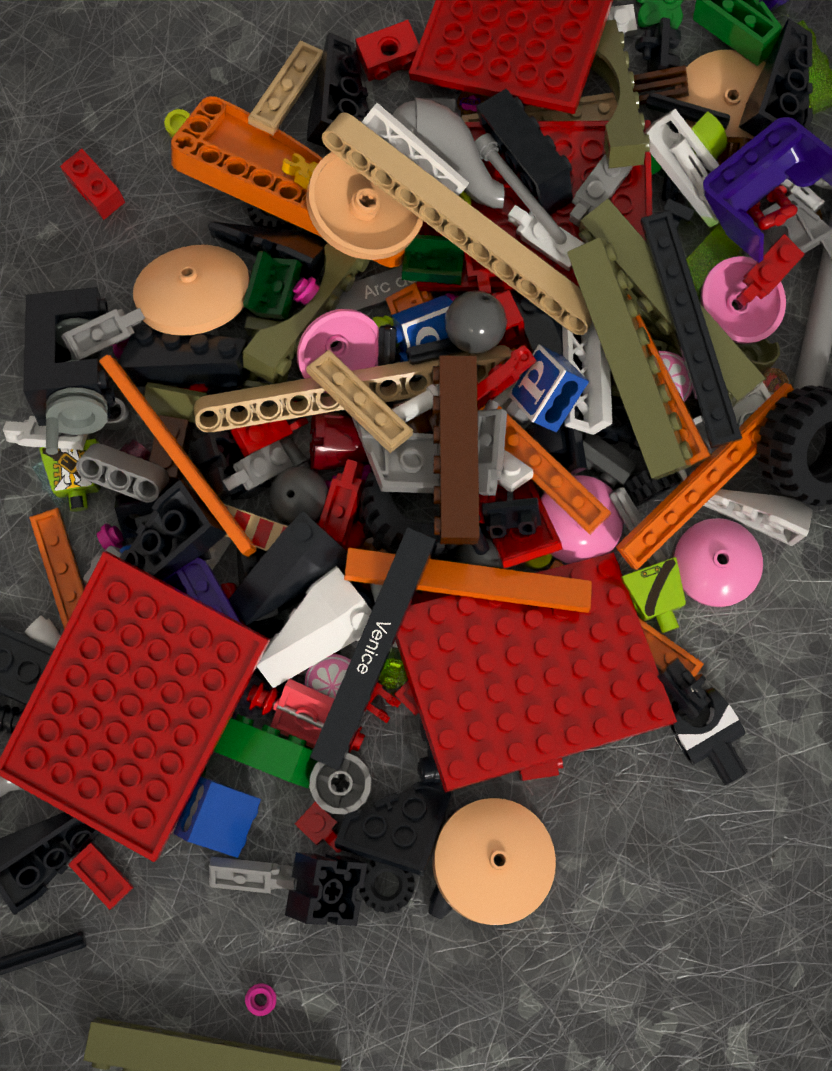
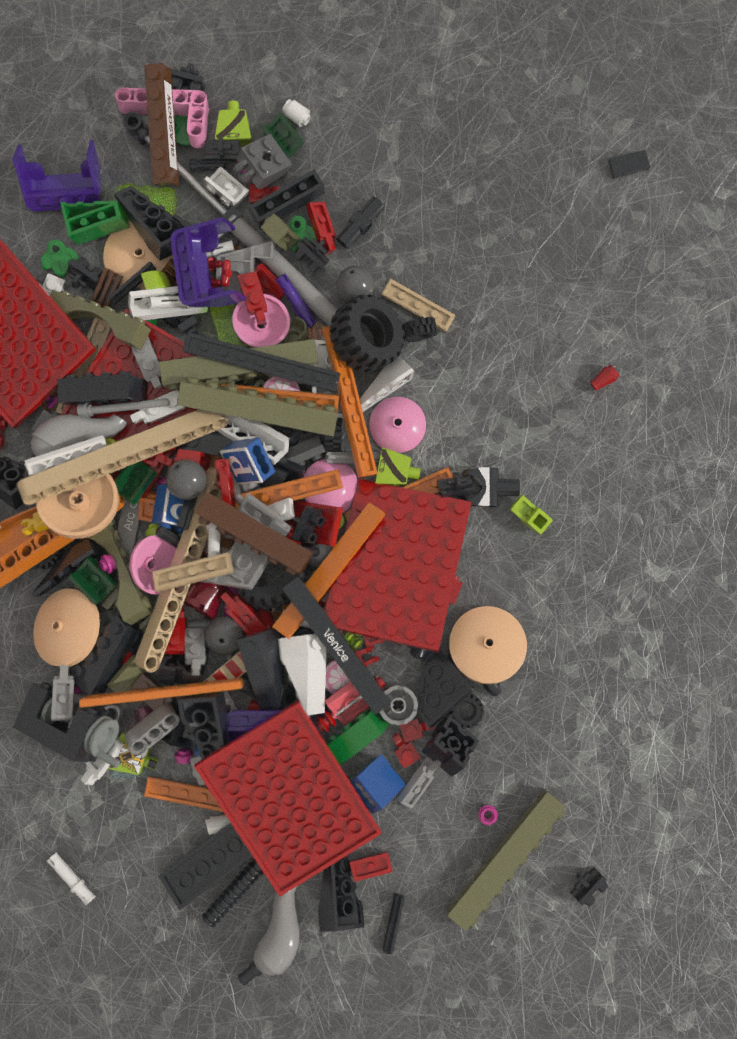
camera: 65 degrees left, 5 degrees up
none -> red plate [254,263,285,301]
none -> dark purple pin [275,273,316,328]
none -> red plate [392,732,421,769]
none -> lime brick [509,495,553,535]

